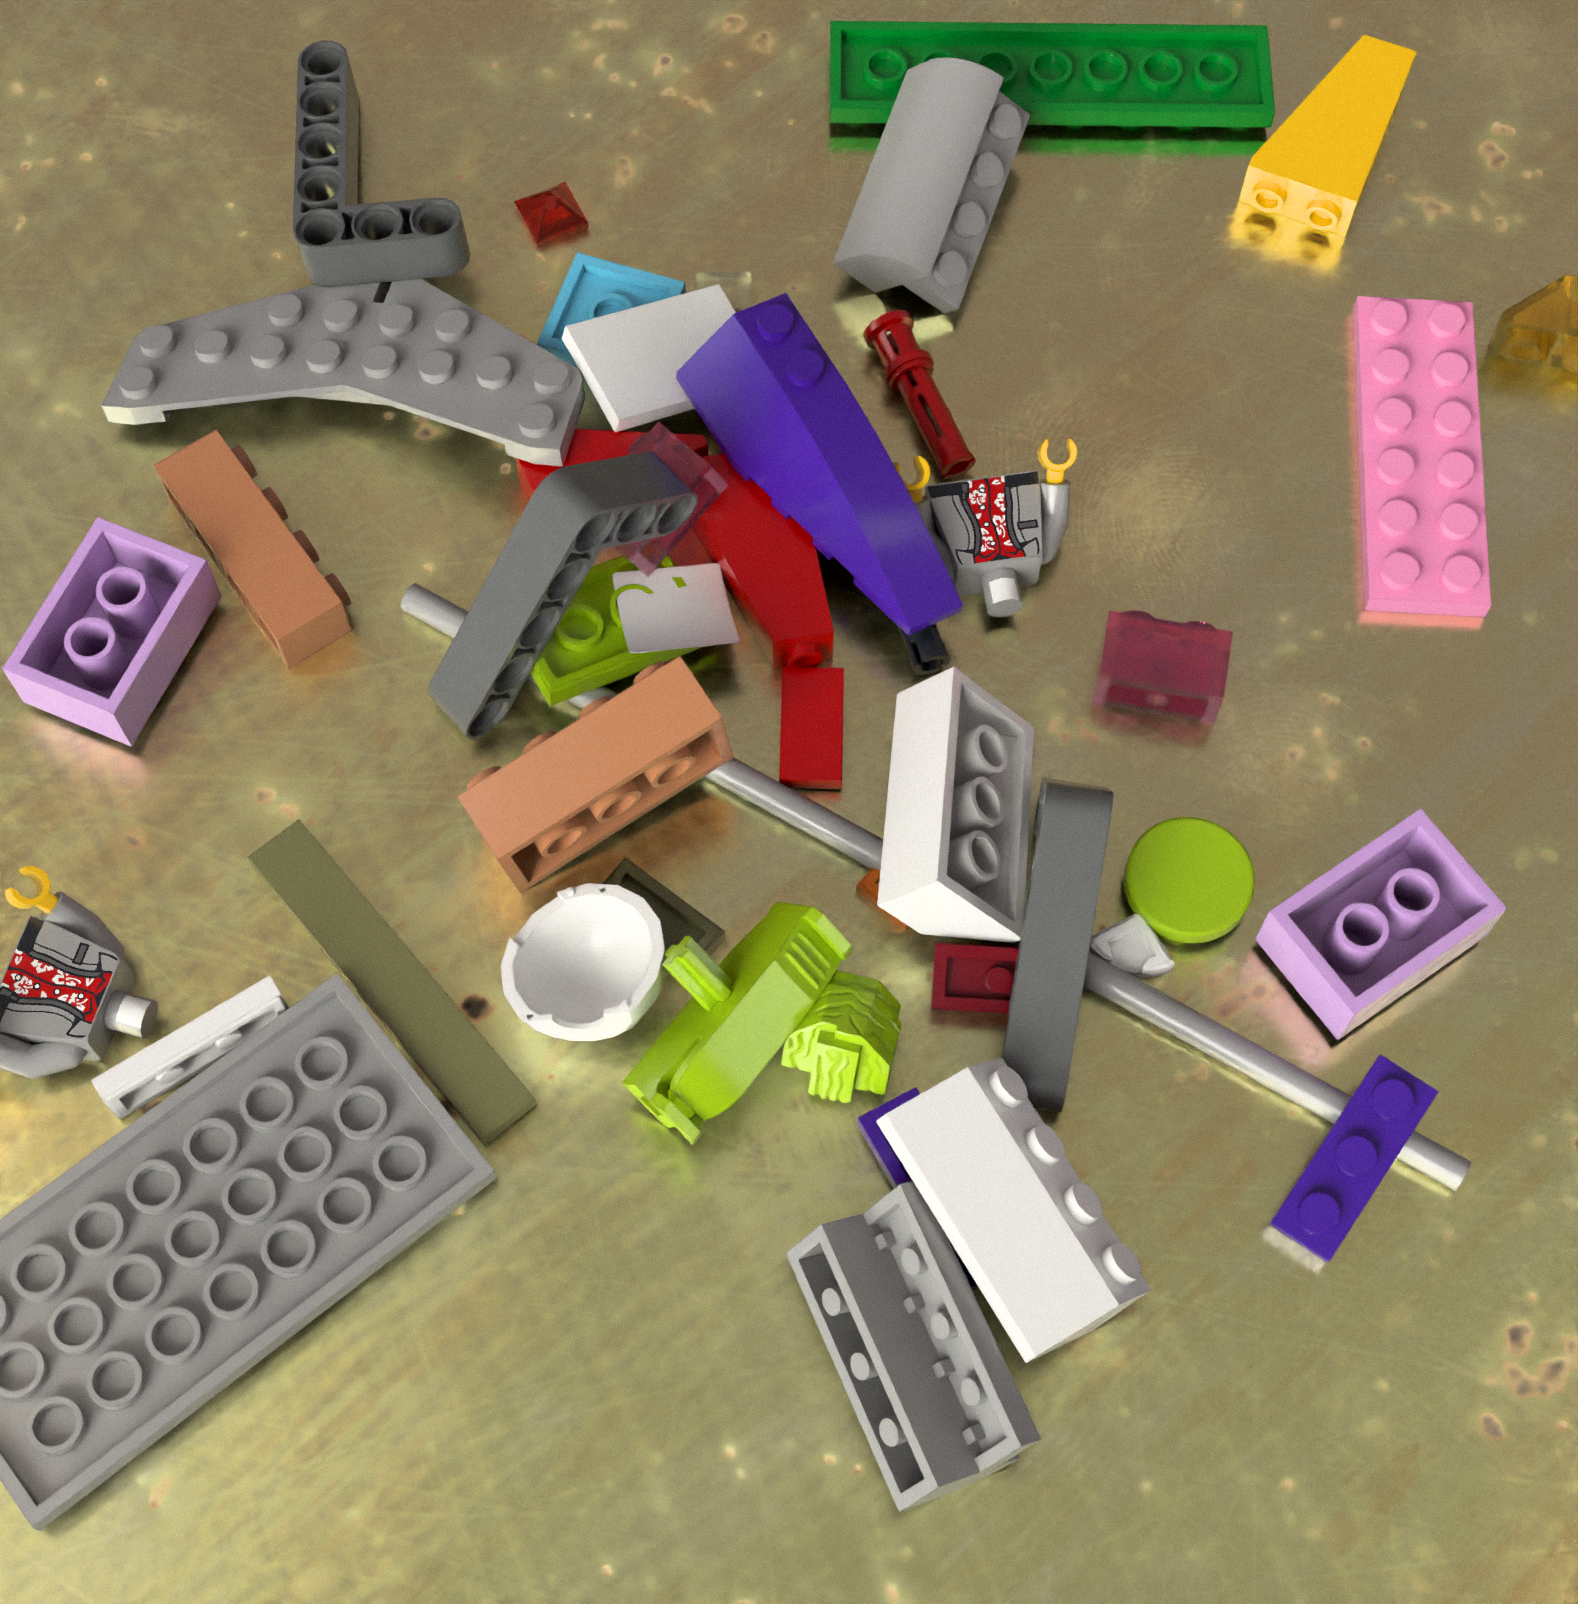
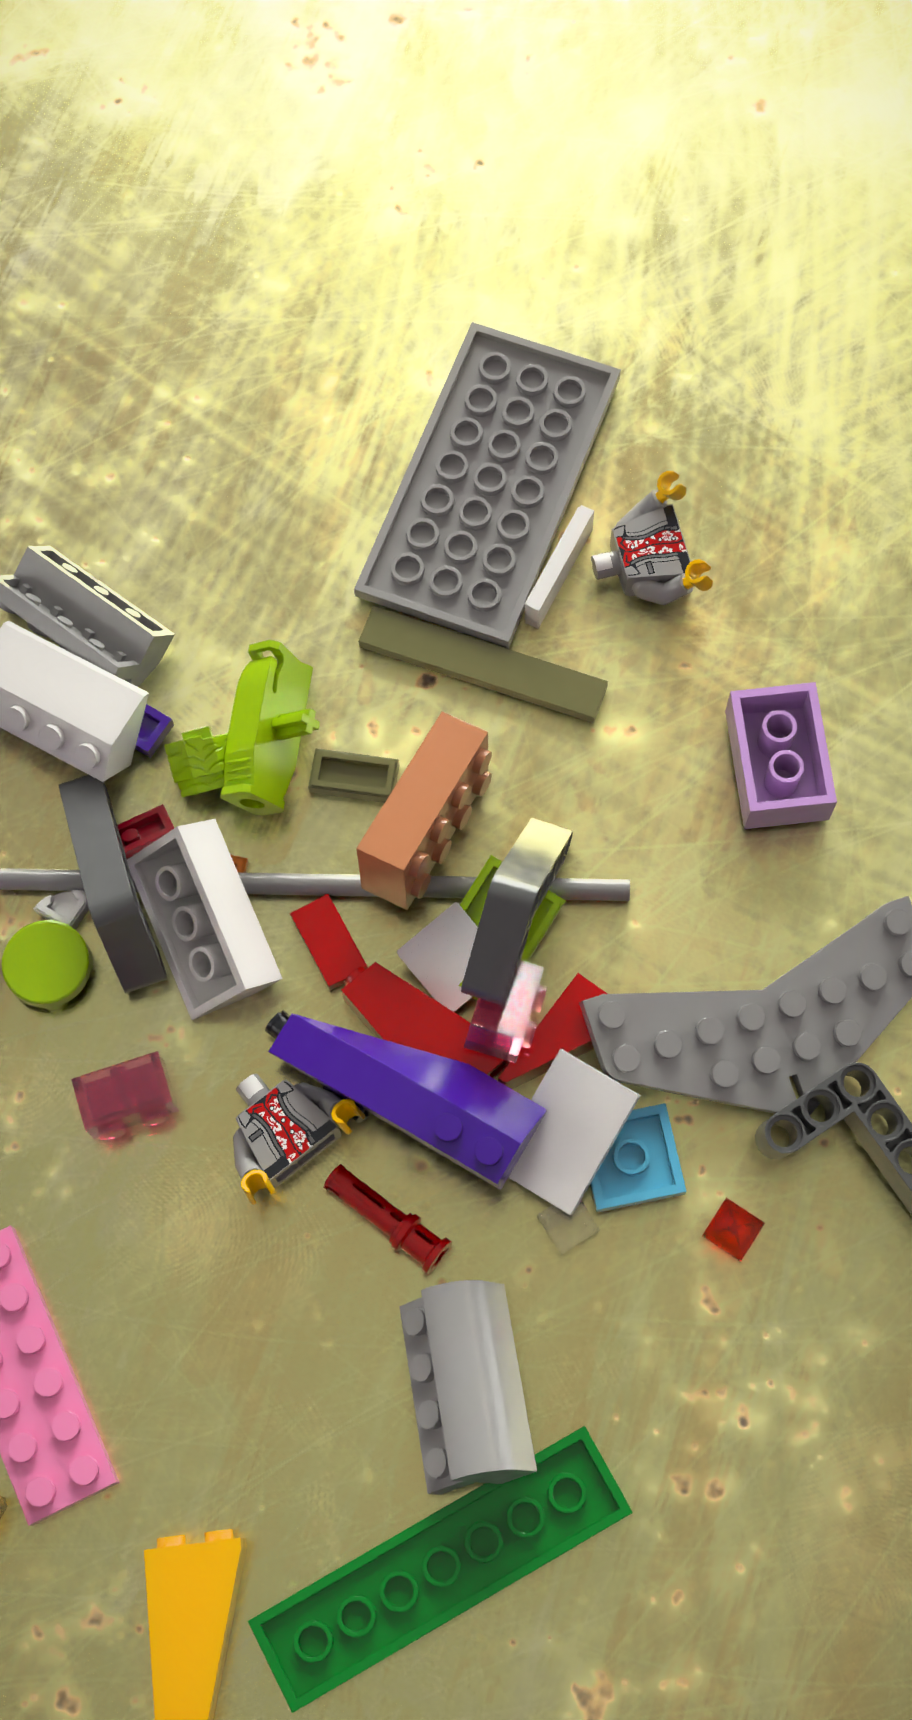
camera: 155 degrees right, 5 degrees up
nougat brick [153,430,352,669] -> none
white cylinder [500,883,667,1041] -> none

